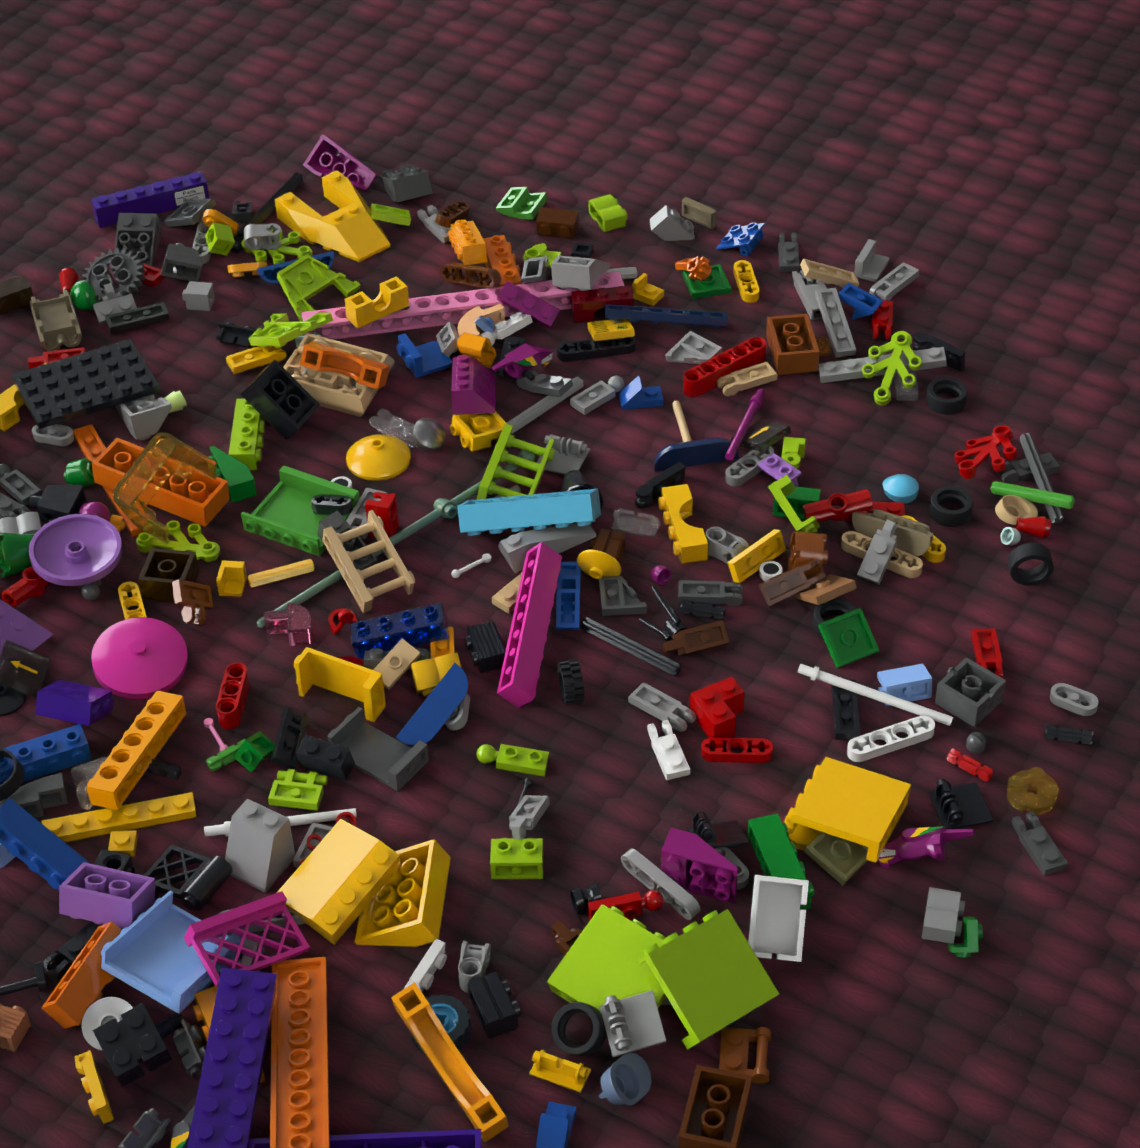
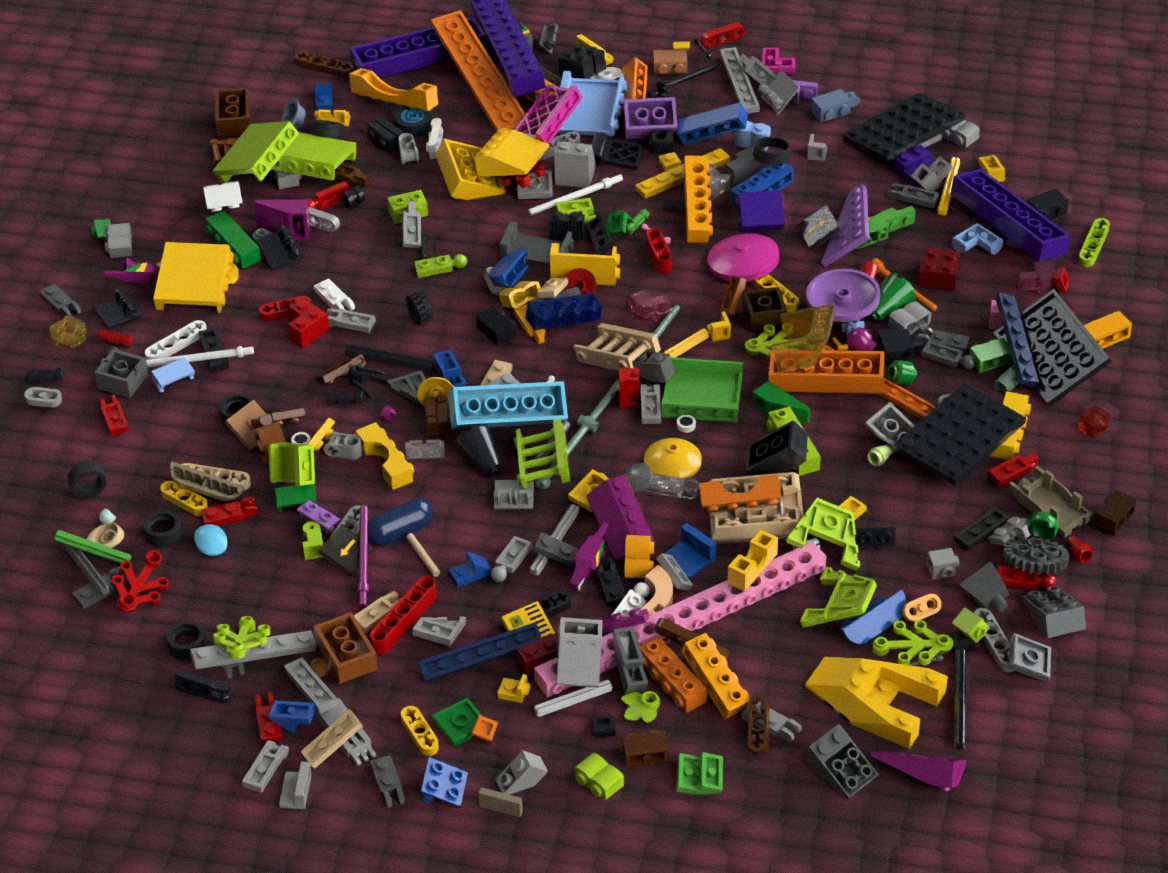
camera: 160 degrees right, 0 degrees up
dark purple brick [91,172,209,228] -> none
light orange plate [202,209,239,236] -> none
black hinge [233,200,253,223] -> none
light grey piece [244,223,281,250] -> none
black beam [311,494,353,515] -> none
red piece [328,608,360,634] -> none
lime plate [370,203,411,226] -> none
medium blue tile [474,316,494,333] -> none
dark pink brick [497,542,562,708] -> none
light grey hinge [600,990,667,1057] -> none
black hinge [635,462,686,509] -> none
dark grey hinge [678,580,743,606] -> none
orange gear [687,256,711,281] -> none
red piece [802,489,873,522] -> none
green tile [818,608,880,669] -> none
light grey hinge [857,520,897,585] -> none
red cone [1016,516,1051,539] -> none

